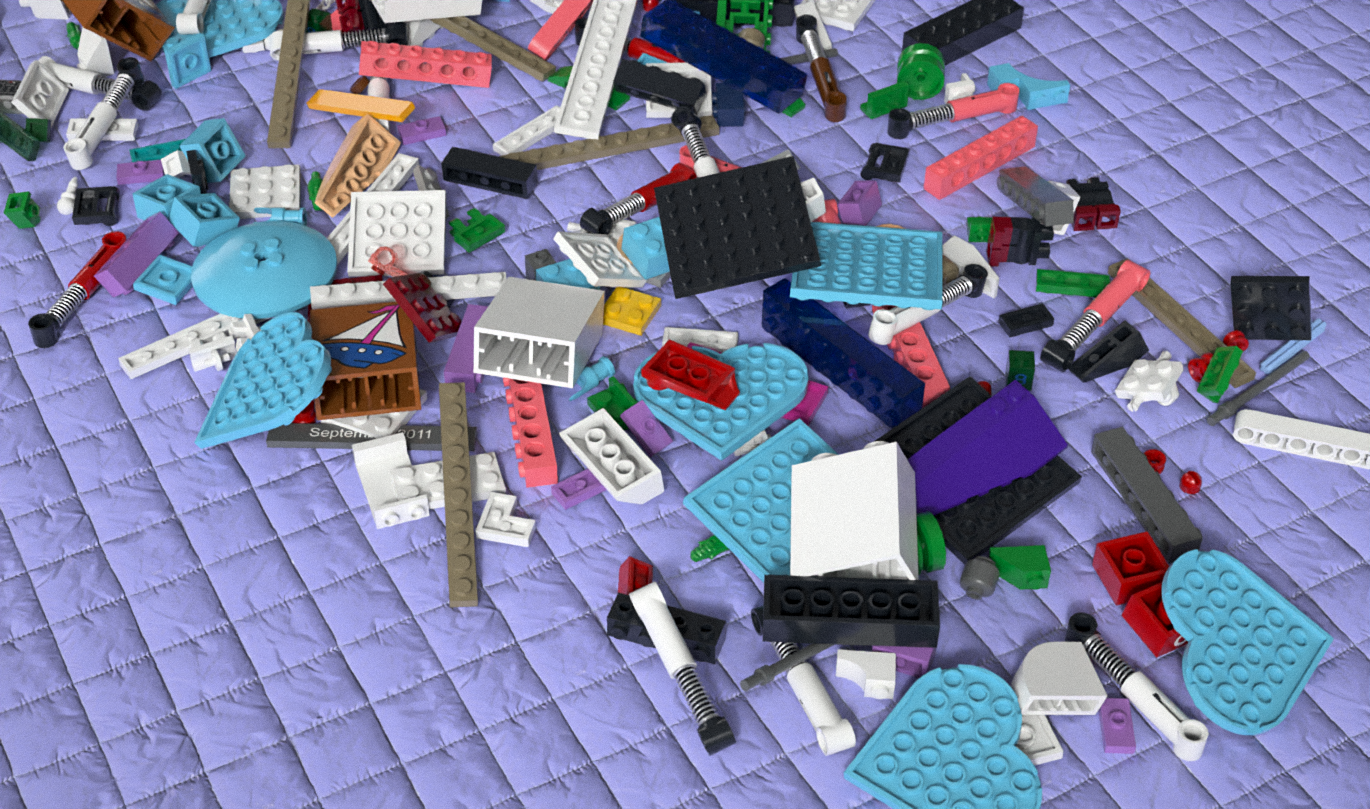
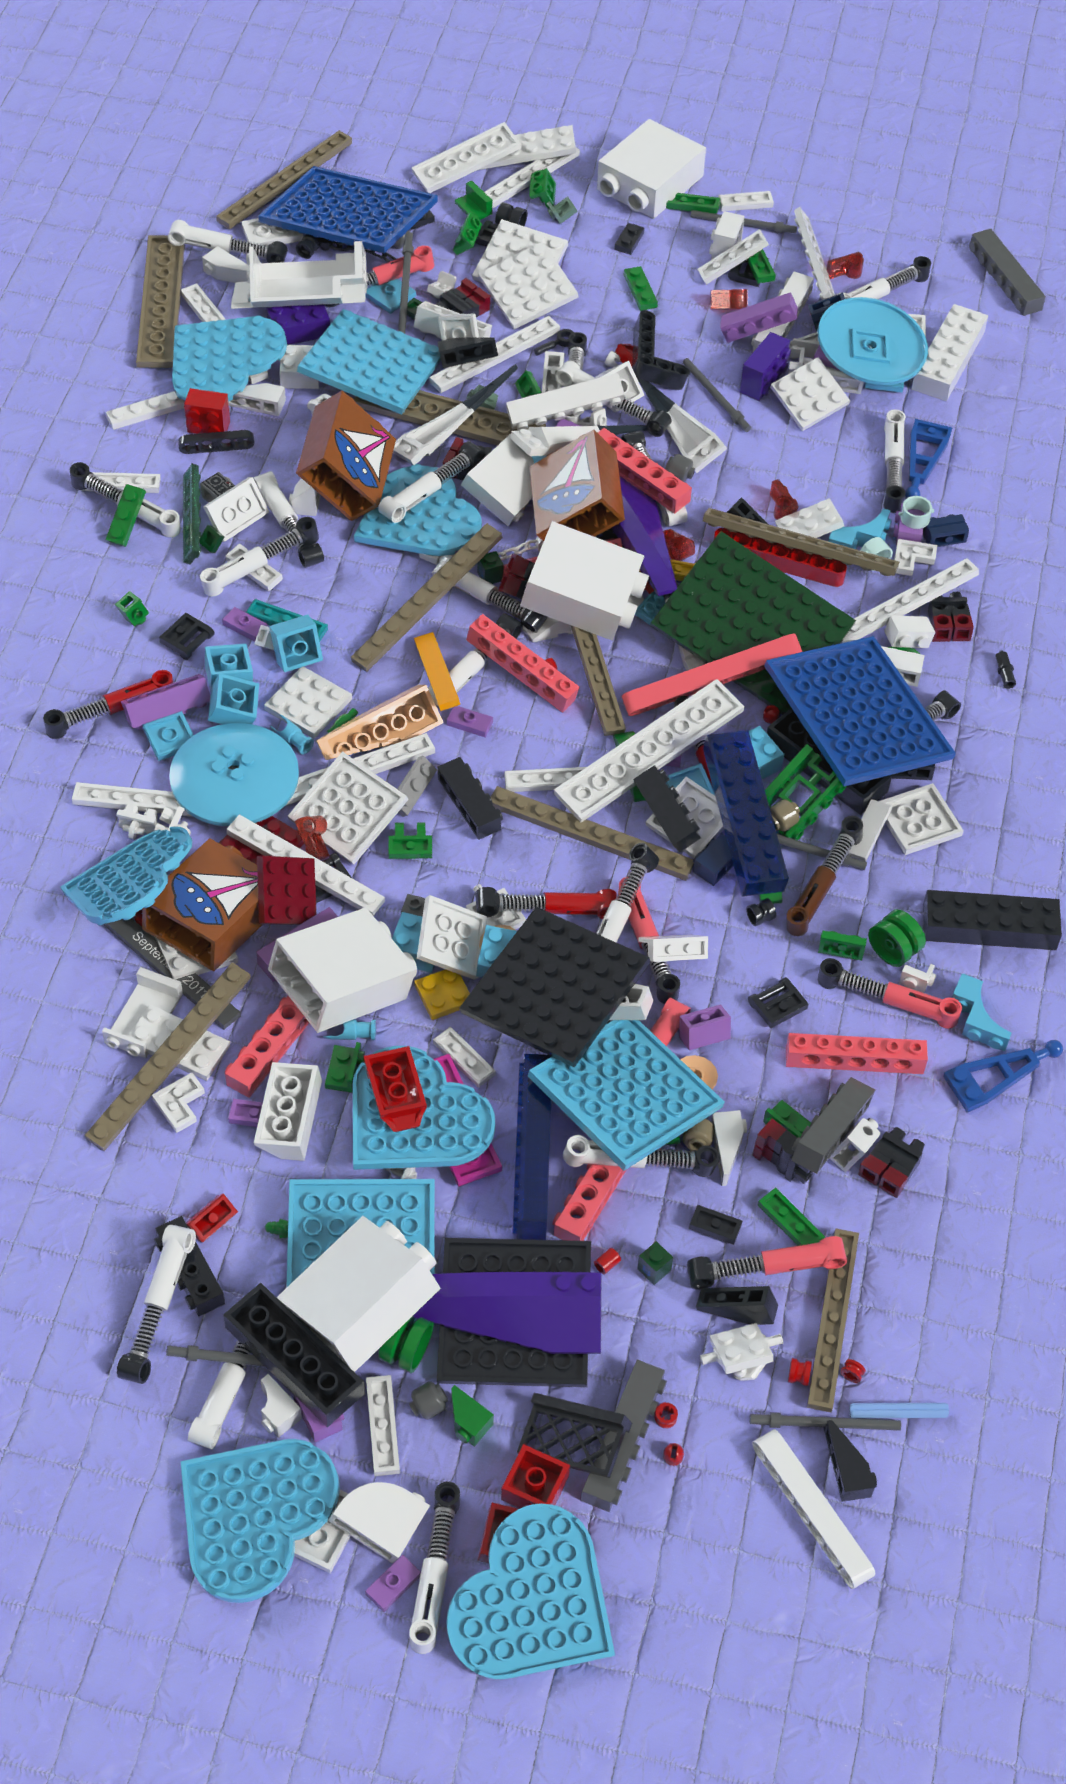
camera: 40 degrees right, 10 degrees up
white bar [57,177,78,215] -> none
medium azure plate [164,33,211,89] -> none
black plate [186,150,209,194] -> none
reddish brown tile [350,75,370,94] -> none
medium lavender plate [620,400,673,458] -> none
green bracket [1197,346,1243,403] -> none
black plate [1230,276,1312,340] -> none
none -> white plate [366,1375,400,1476]
none -> black fence [517,1393,632,1478]
none -> black wheel [746,898,776,926]
none -> black slope [824,1420,877,1502]
none -> blue plate [943,1040,1063,1113]

